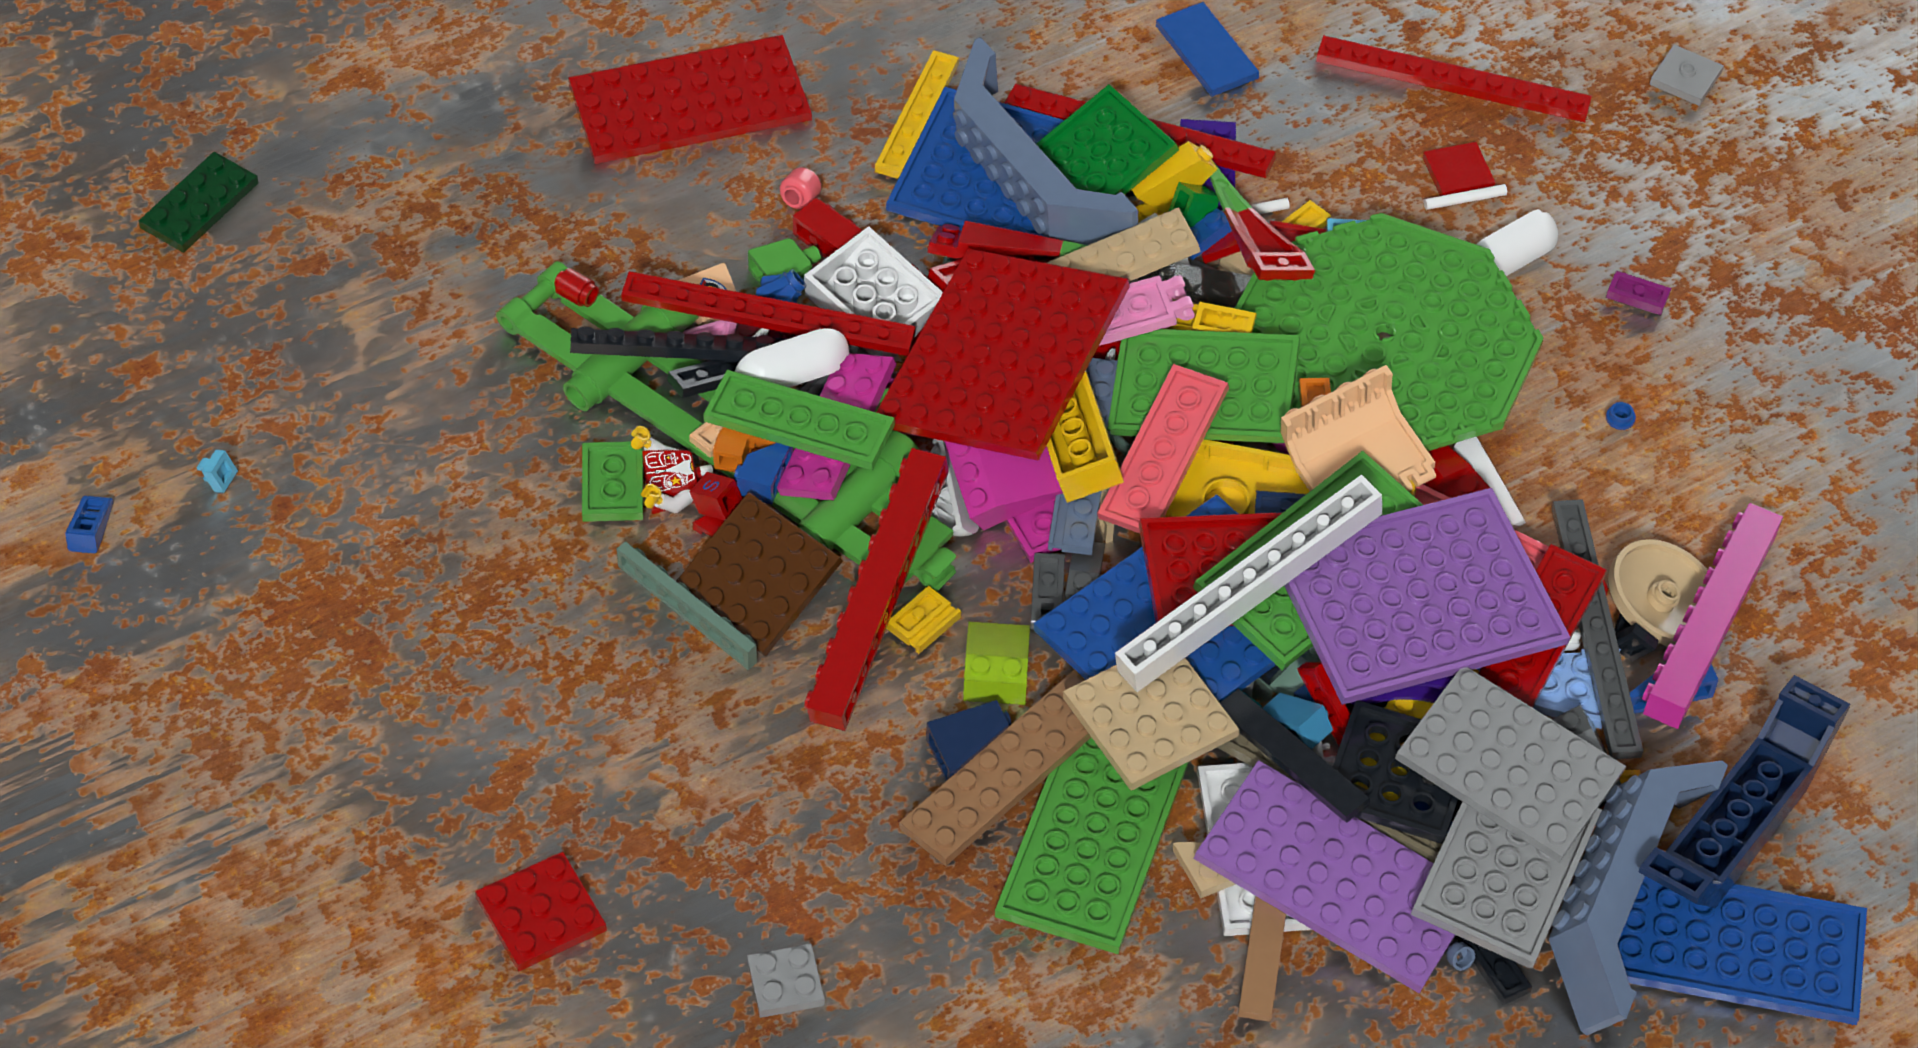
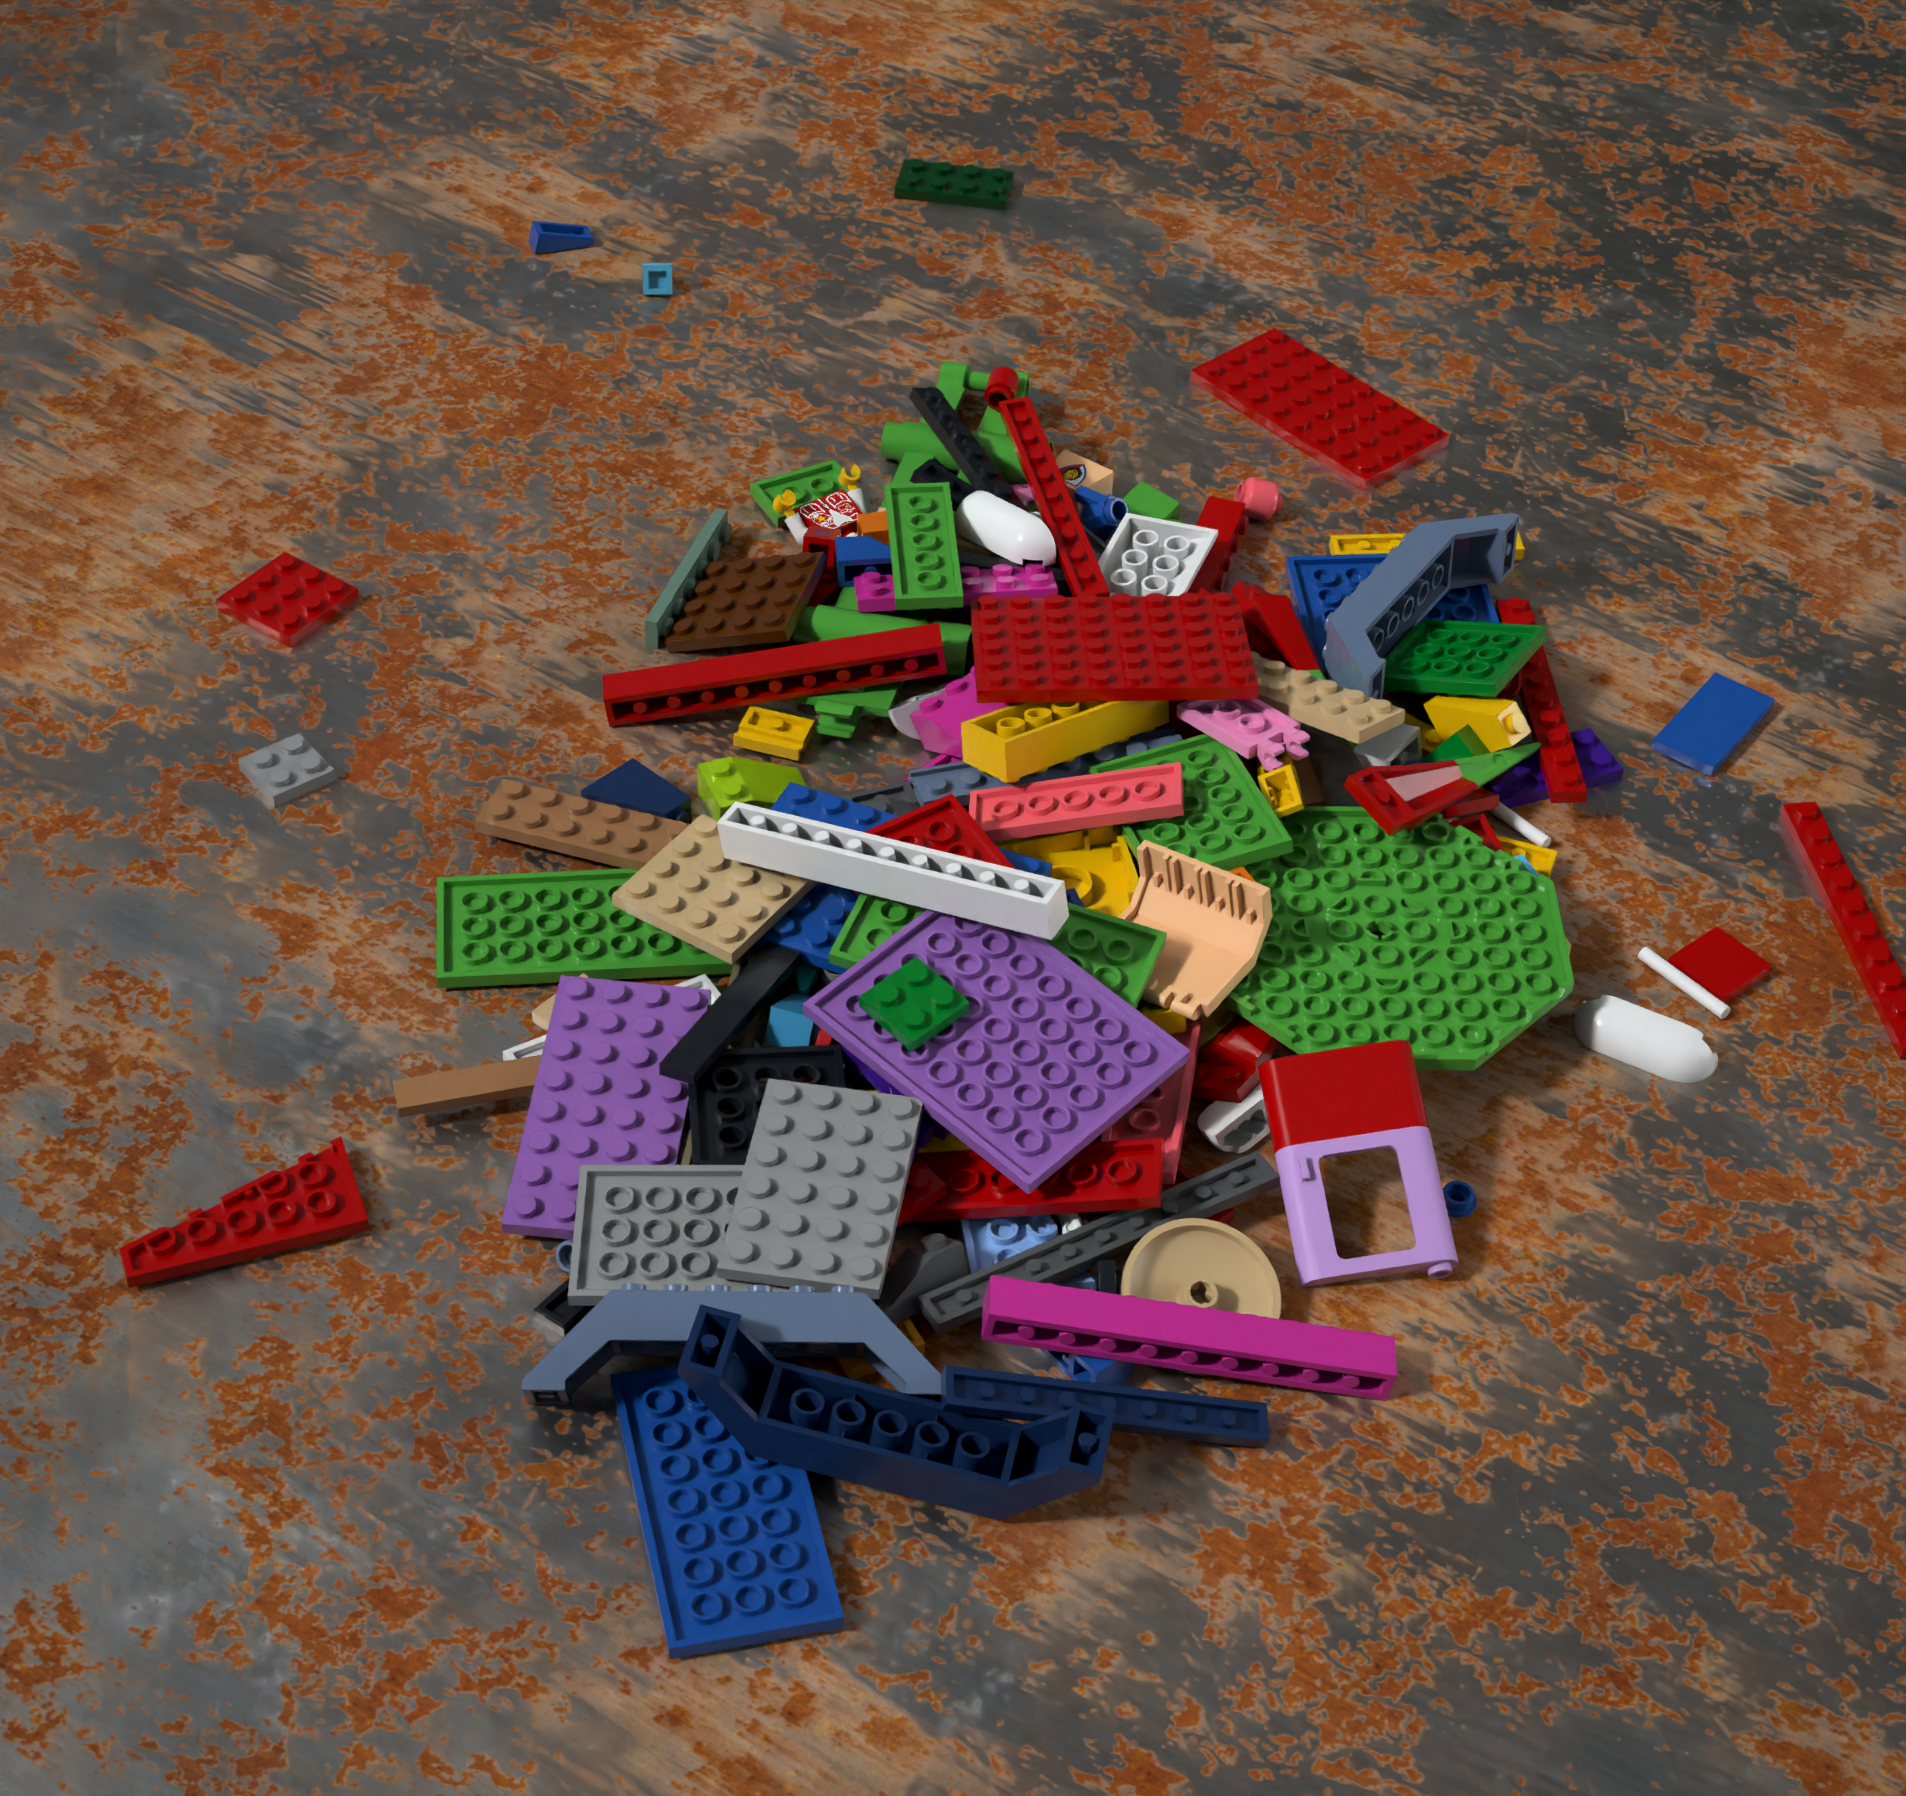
camera: 65 degrees right, 10 degrees down
magenta plate [1606,270,1671,315] -> none
none -> green plate [859,957,969,1052]
none -> dark blue plate [941,1365,1270,1448]
none -> piece [1258,1040,1459,1288]

